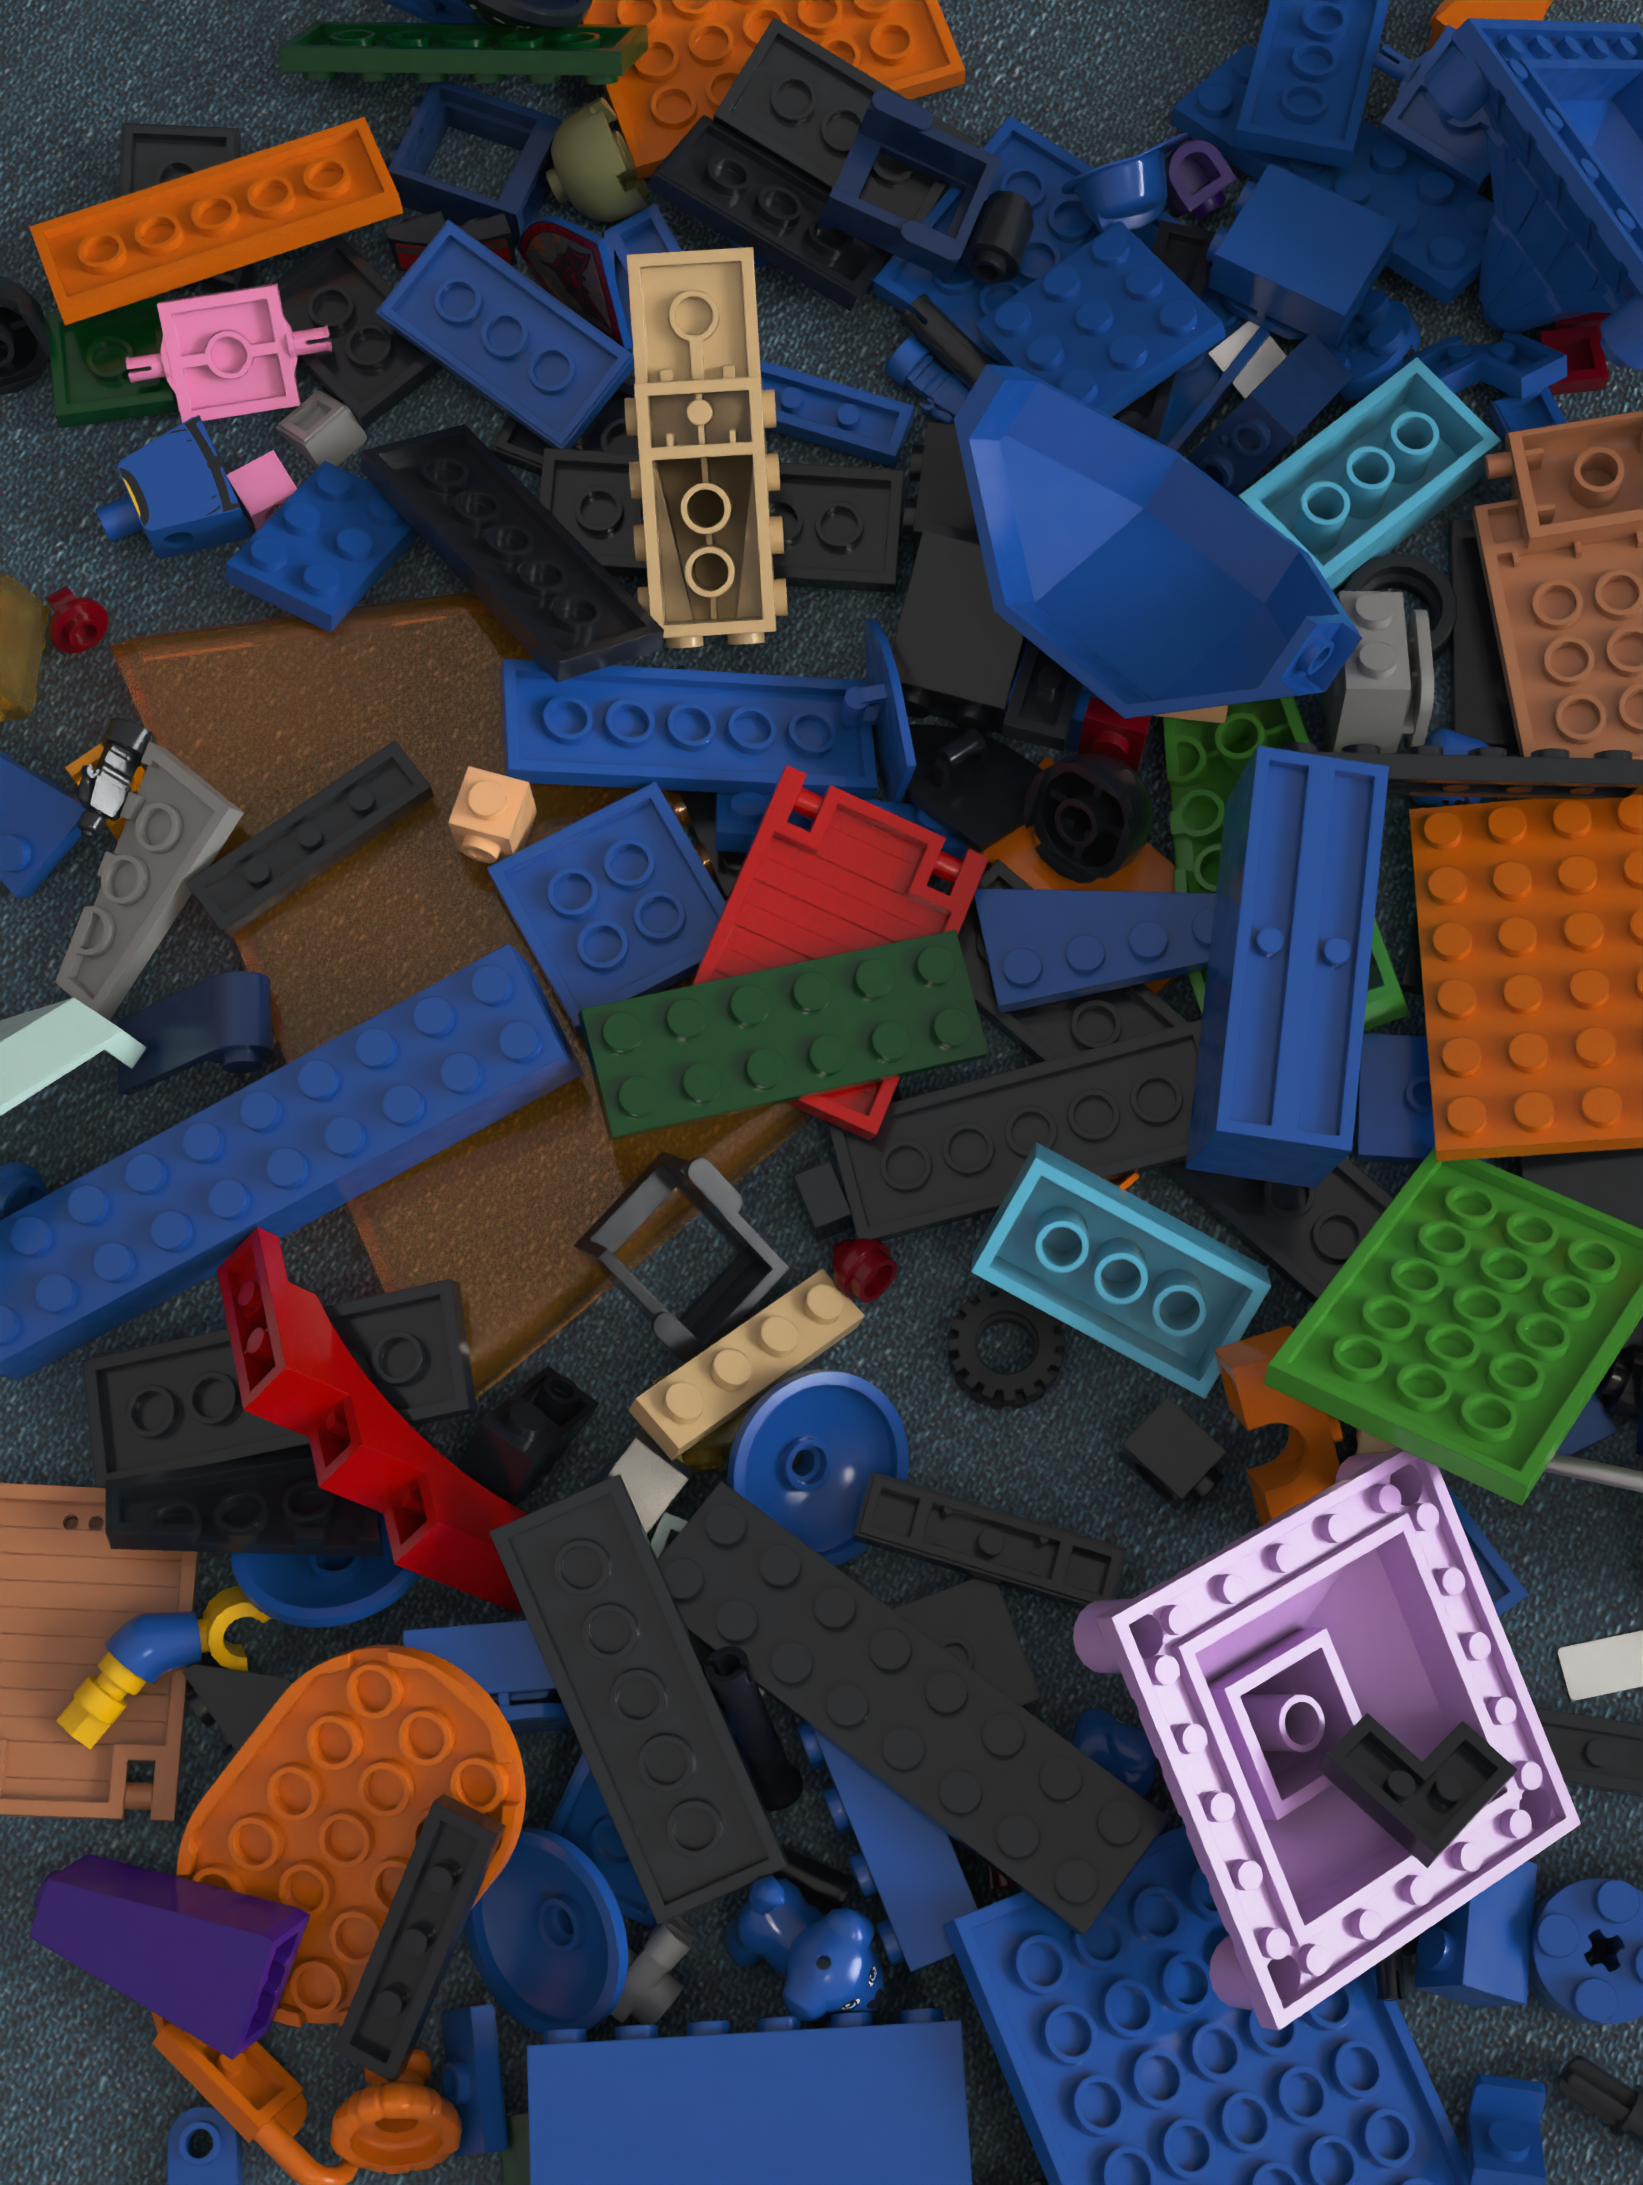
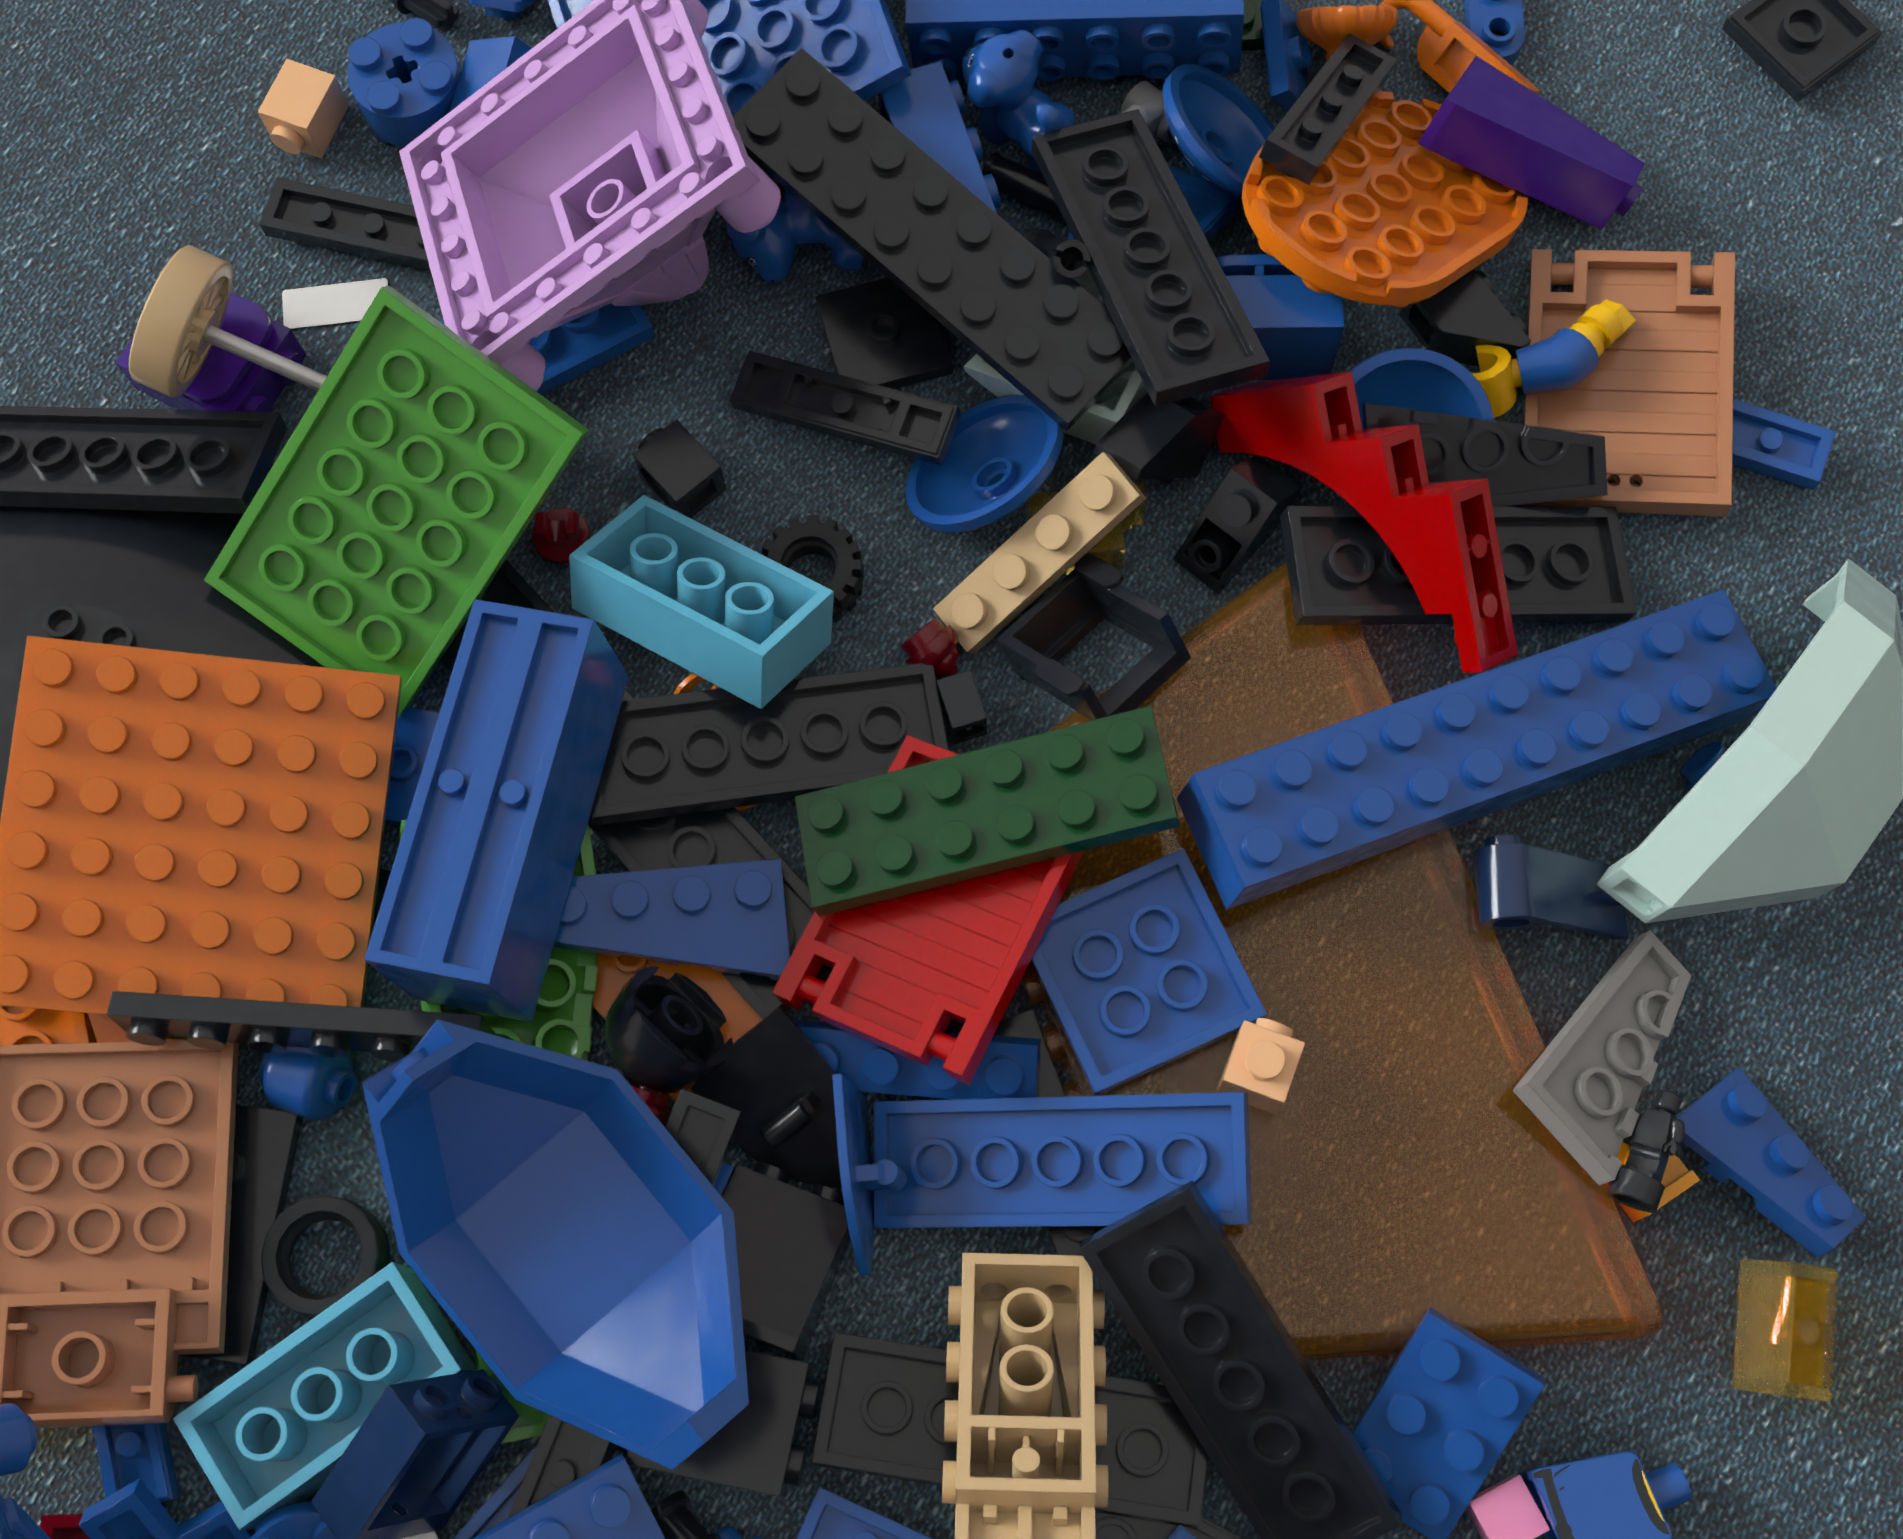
camera: 175 degrees left, 0 degrees up
dark red plate [45,585,109,653] -> none
black plate [186,740,434,939] -> none
orange arch [1214,1325,1343,1527] -> none
black plate [1317,1713,1518,1869] -> none
light grey brick [1320,591,1434,754] -> none

